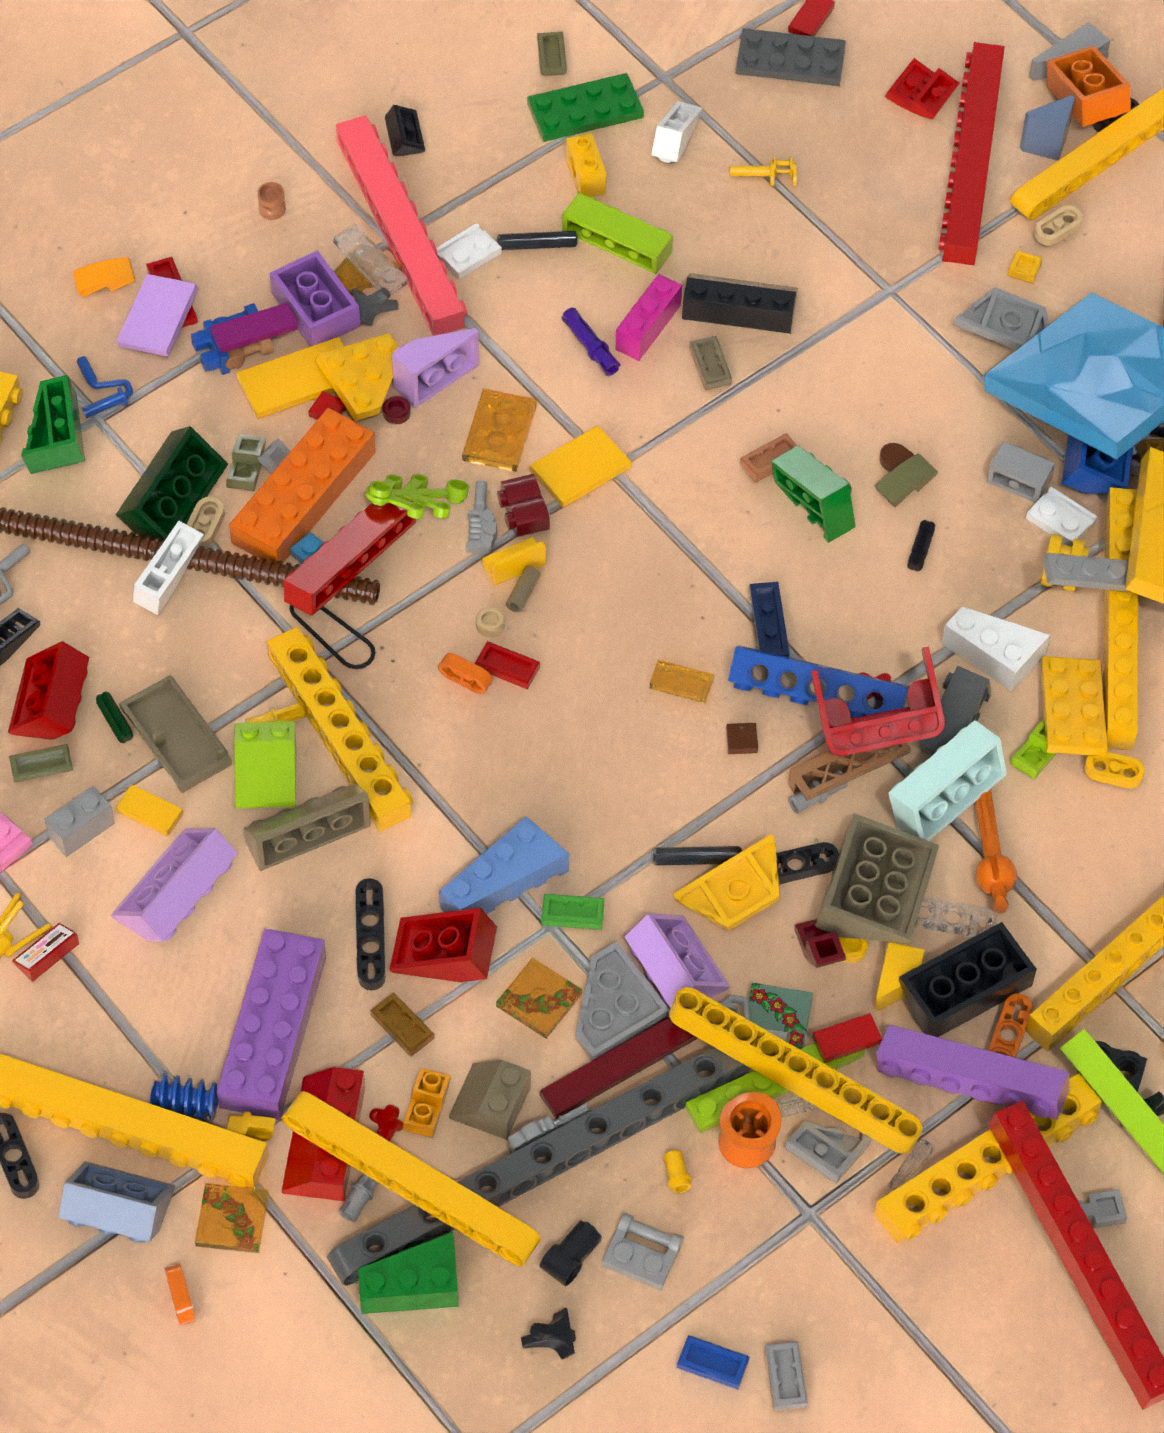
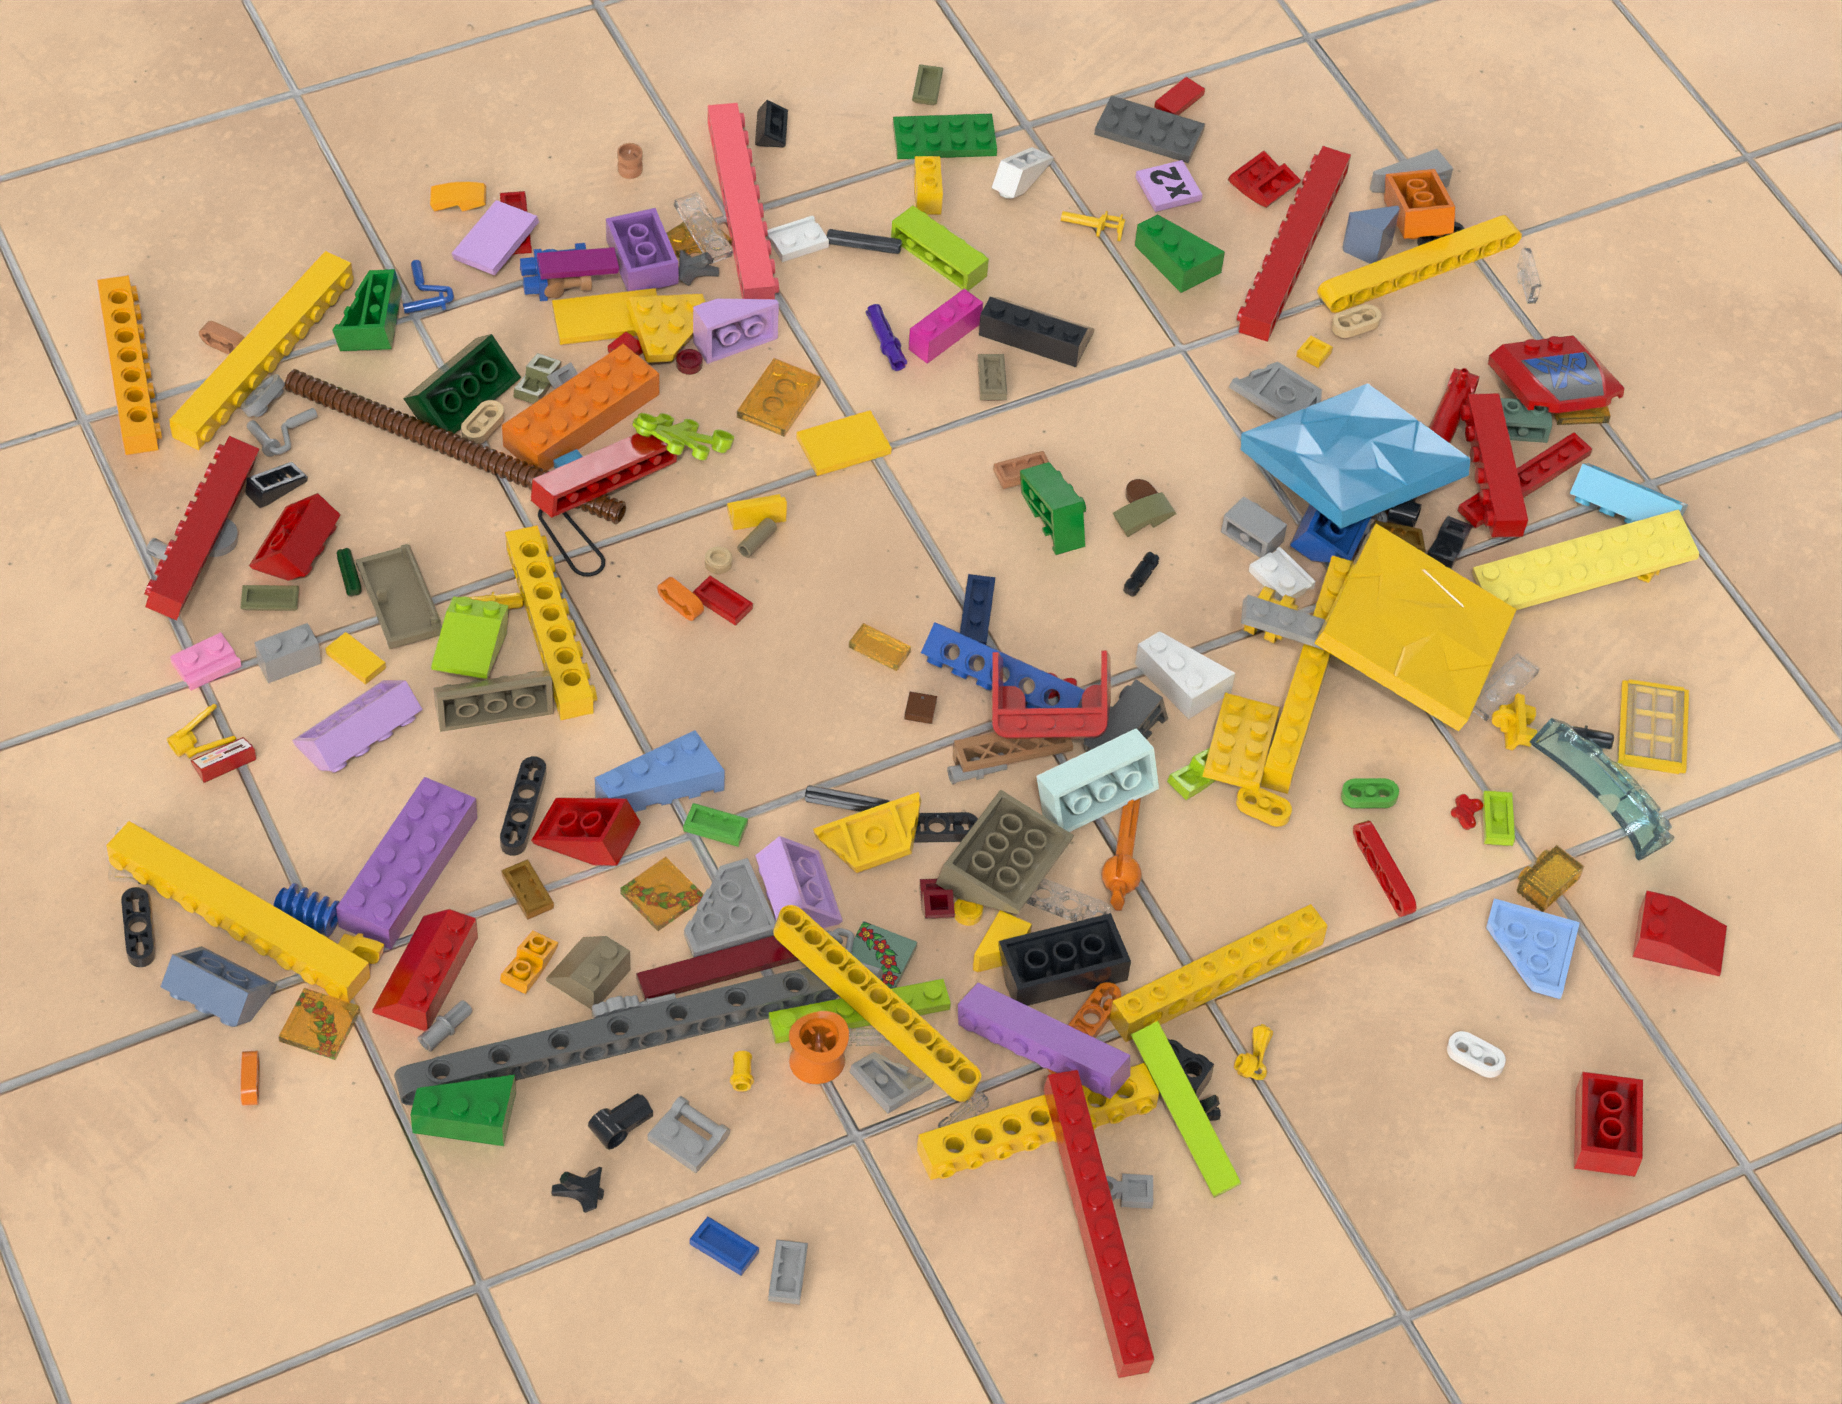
camera: 10 degrees right, 5 degrees down
white slope [133,521,204,615] -> none
yellow beam [282,1091,541,1267] -> none
red piece [369,1105,404,1141] -> none
light grey piece [466,481,497,553] -> none
dark red brick [497,474,550,537] -> none
red tile [812,1013,882,1063] -> none
none -> lavender tile [1135,160,1202,212]
none -> green wedge [1135,214,1225,293]

